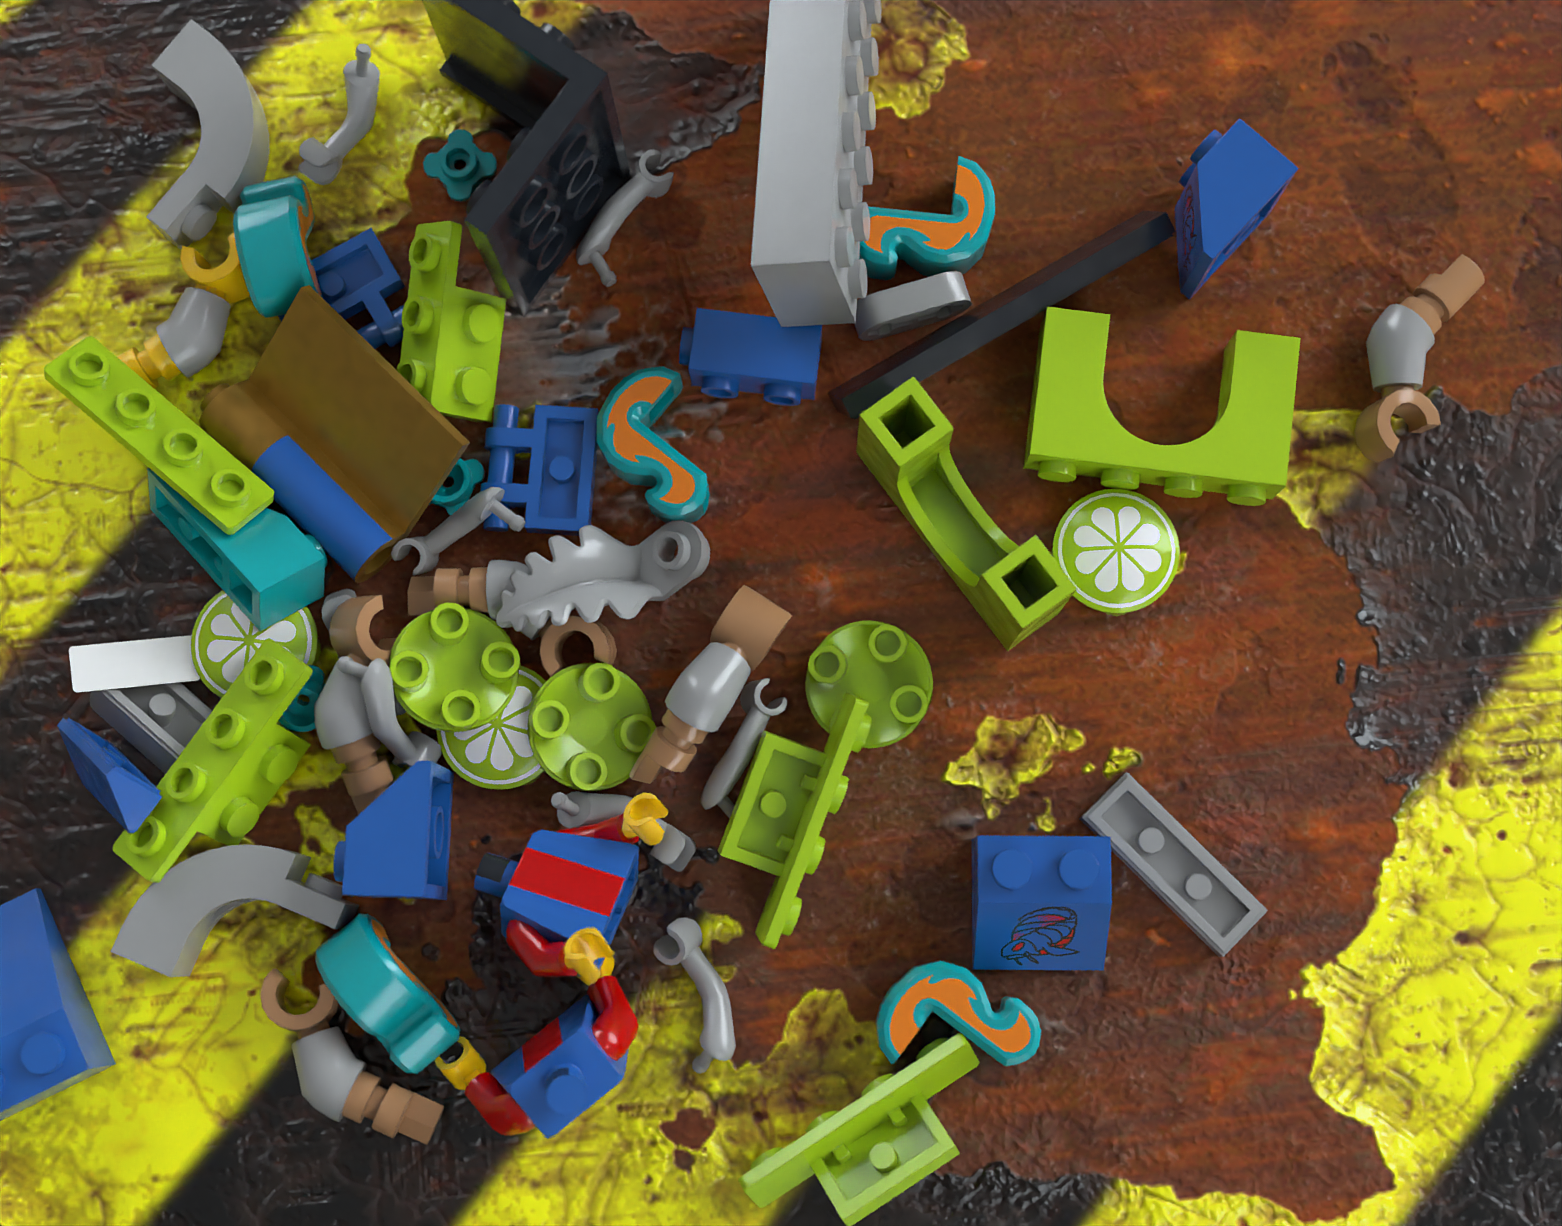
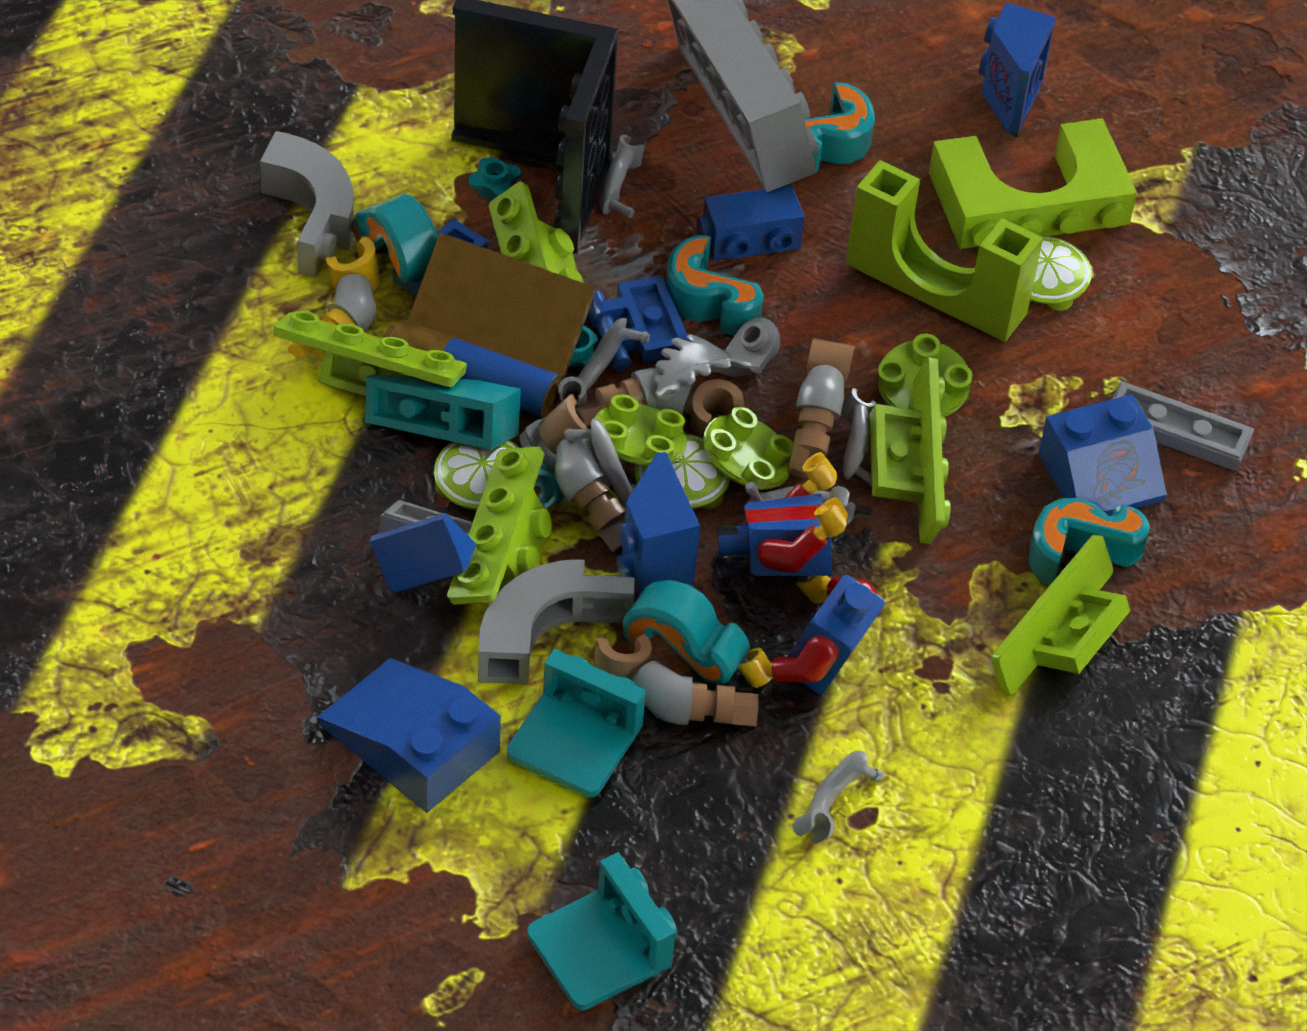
camera: 30 degrees left, 30 degrees down
white sticker [69,635,200,693] -> none
light grey piece [298,44,380,185] -> none
light grey piece [654,918,736,1074] -> none
black tile [827,211,1176,419] -> none
light grey beam [854,271,972,341] -> none
medium nougat piece [1354,254,1485,462] -> none
none -> teal bracket [507,649,646,797]

